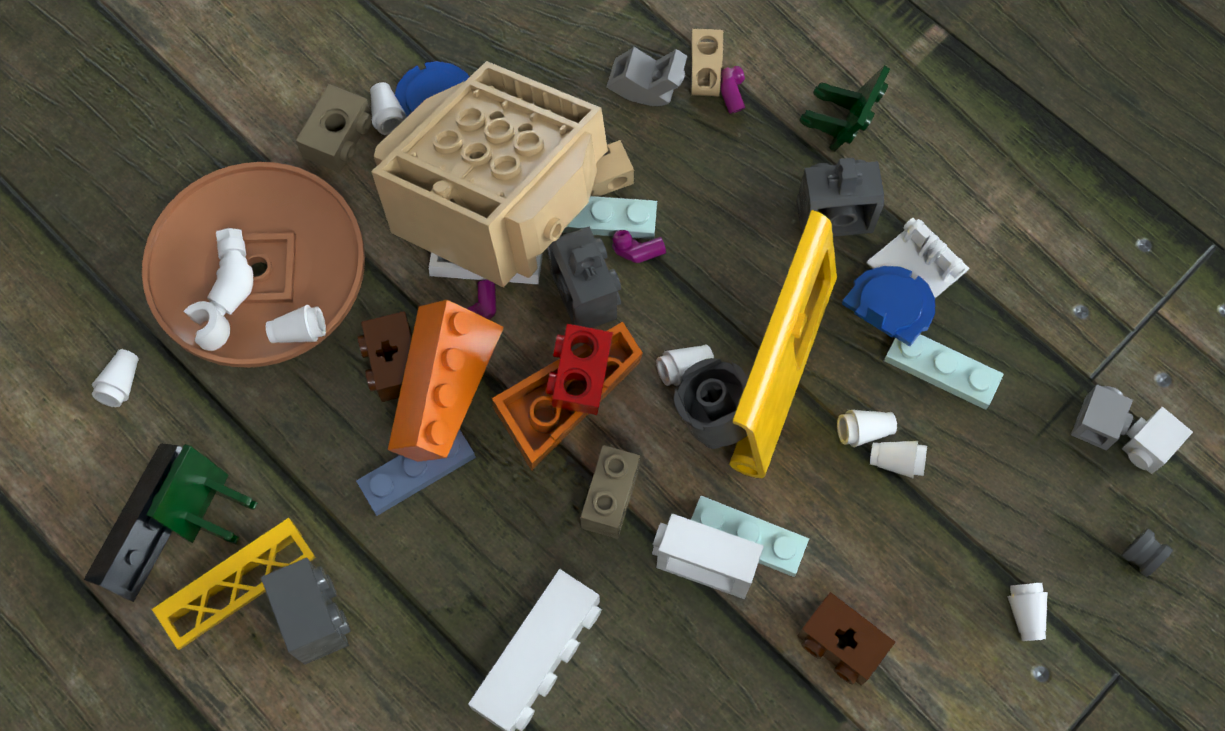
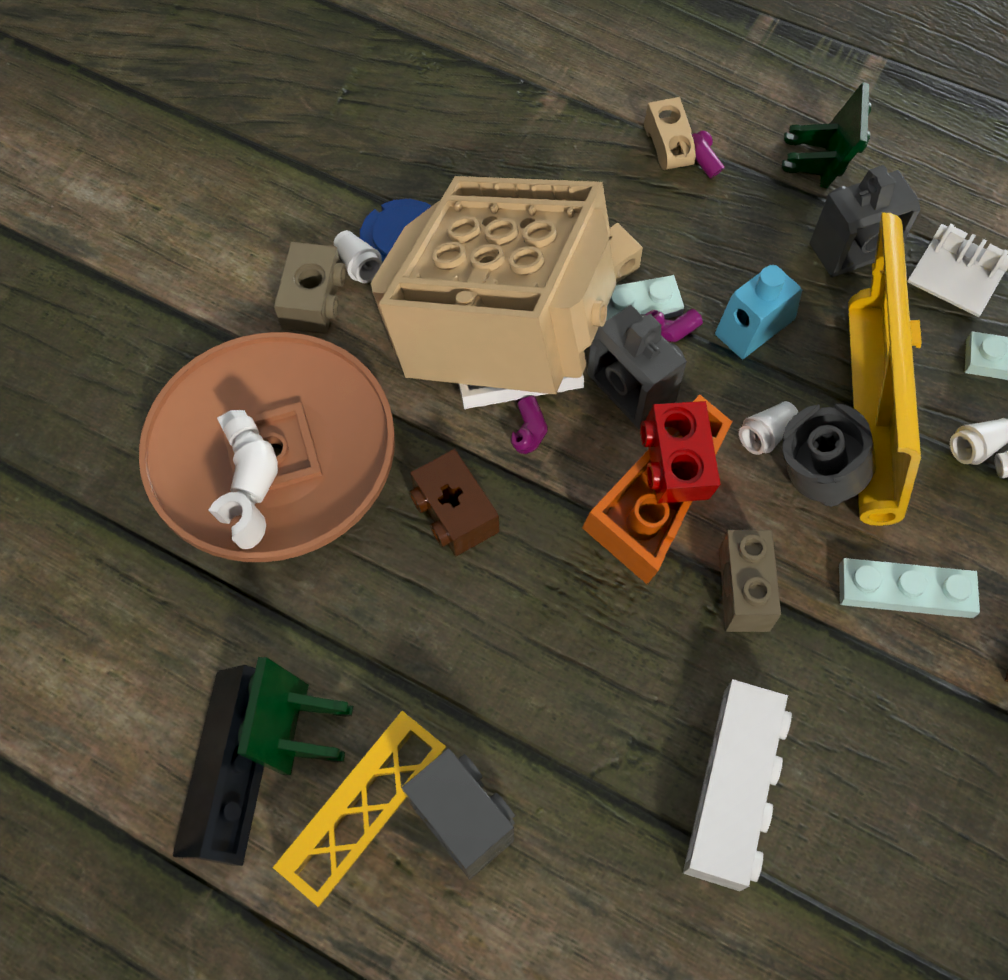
camera: 15 degrees left, 5 degrees down
white cone [92,349,139,407] -> none
white cone [266,305,326,344] -> none
sand blue plate [356,429,476,516] -> none
orange wedge [388,300,504,462] -> none
light grey brick [606,47,687,106] -> none
white window [652,514,764,599] -> none
blue piece [842,266,935,347] -> none
none -> medium azure torso [715,265,802,360]

